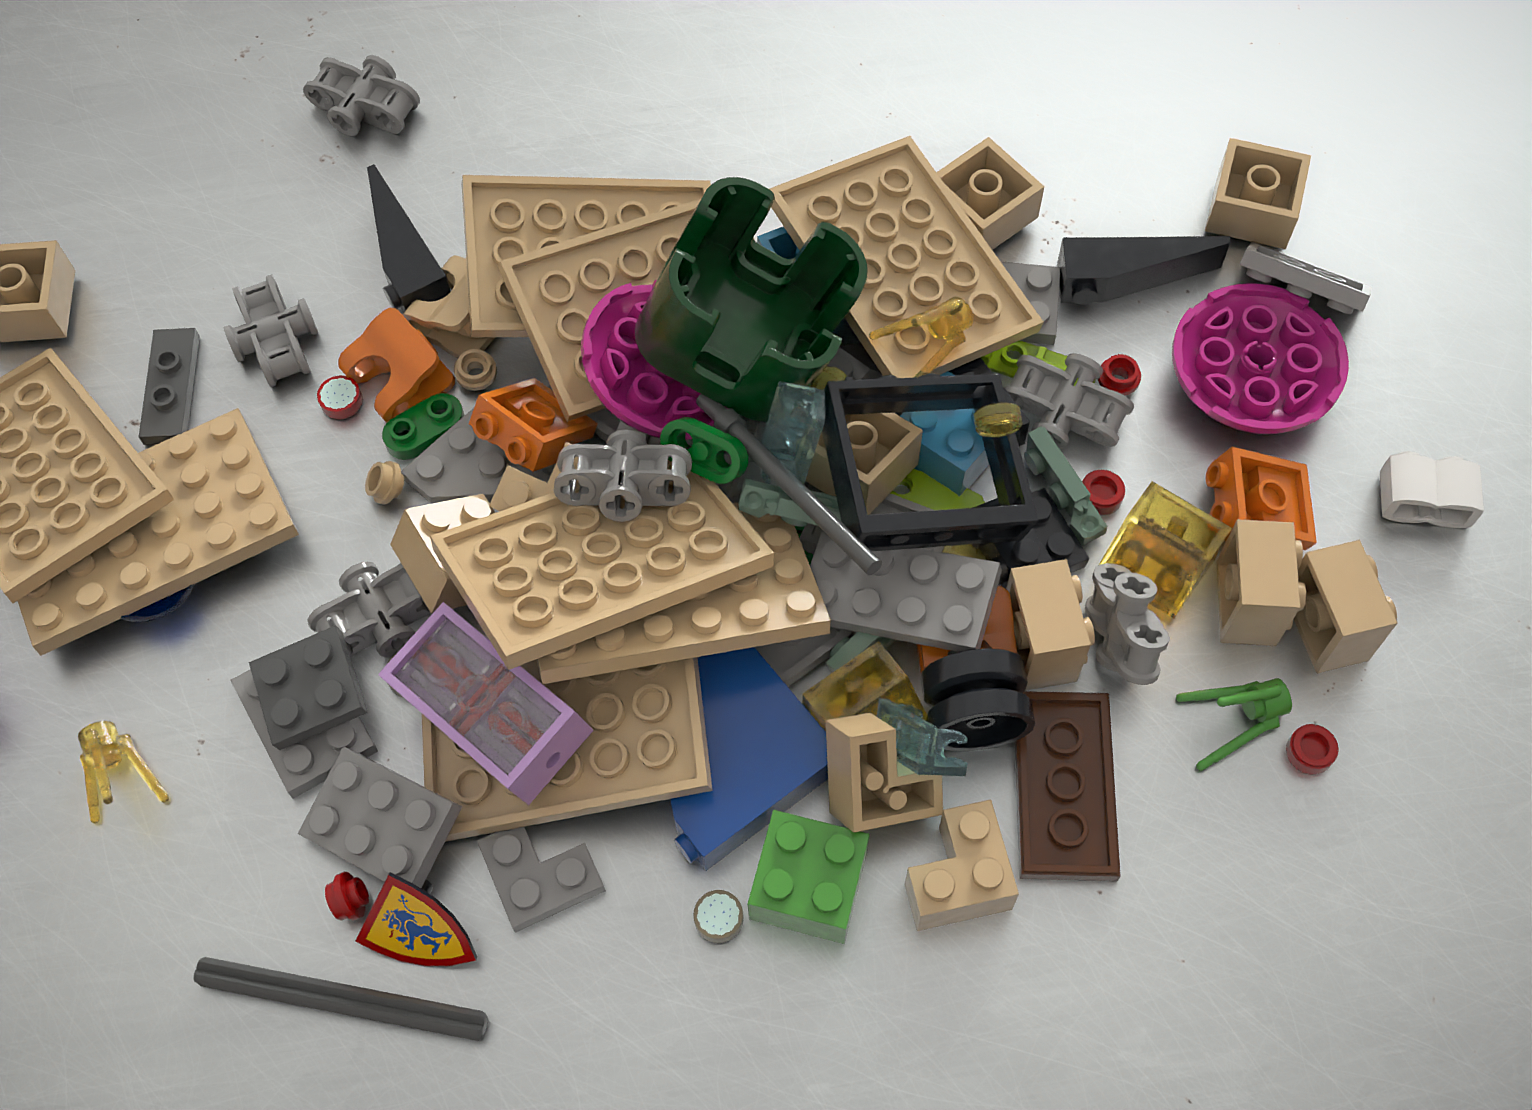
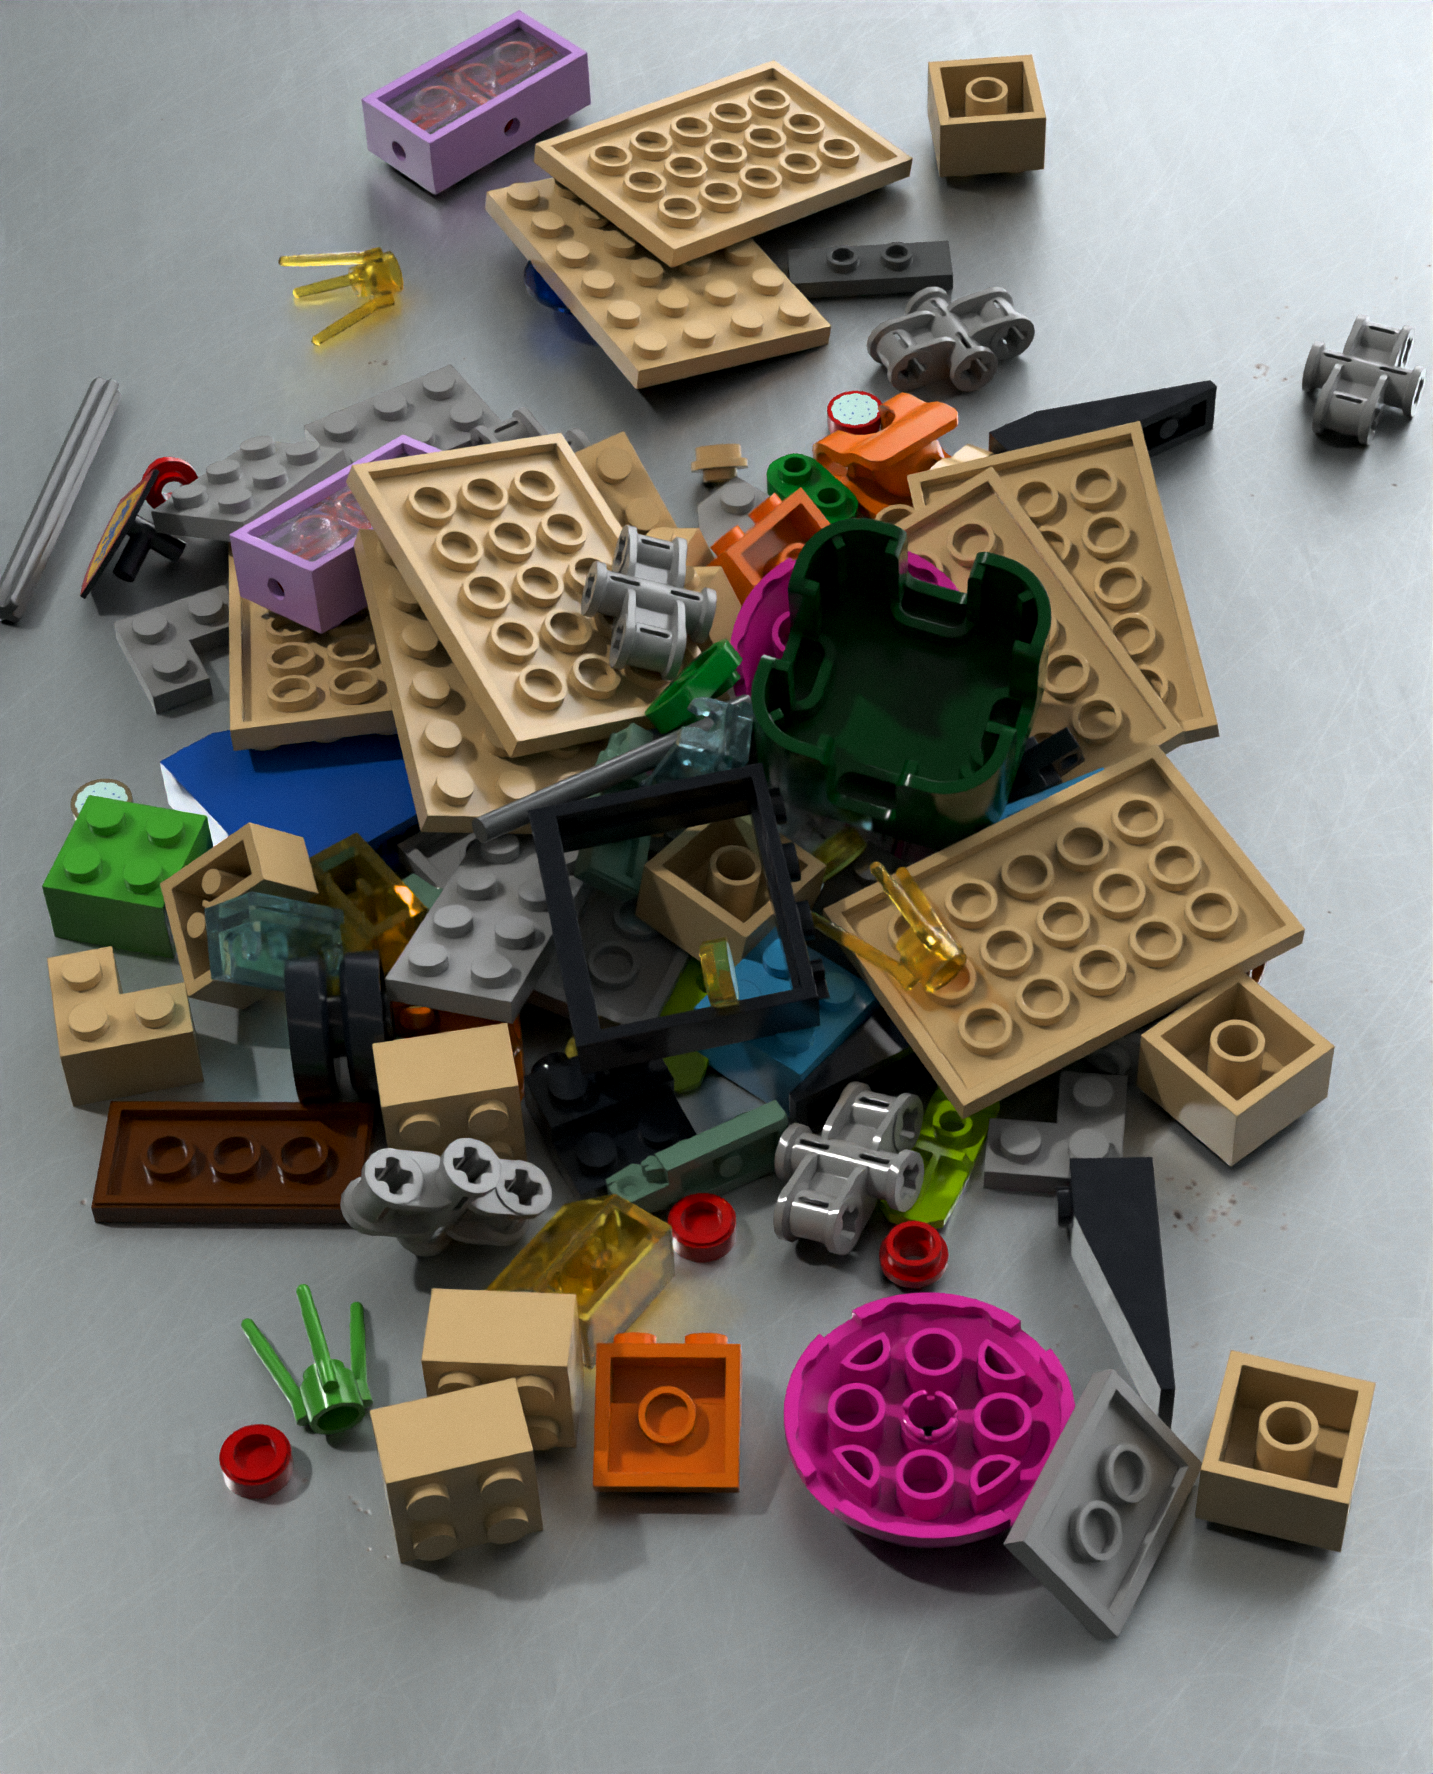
camera: 90 degrees right, 15 degrees down
dark grey plate [249,625,368,750] -> none
white brick [1380,451,1484,528] -> none

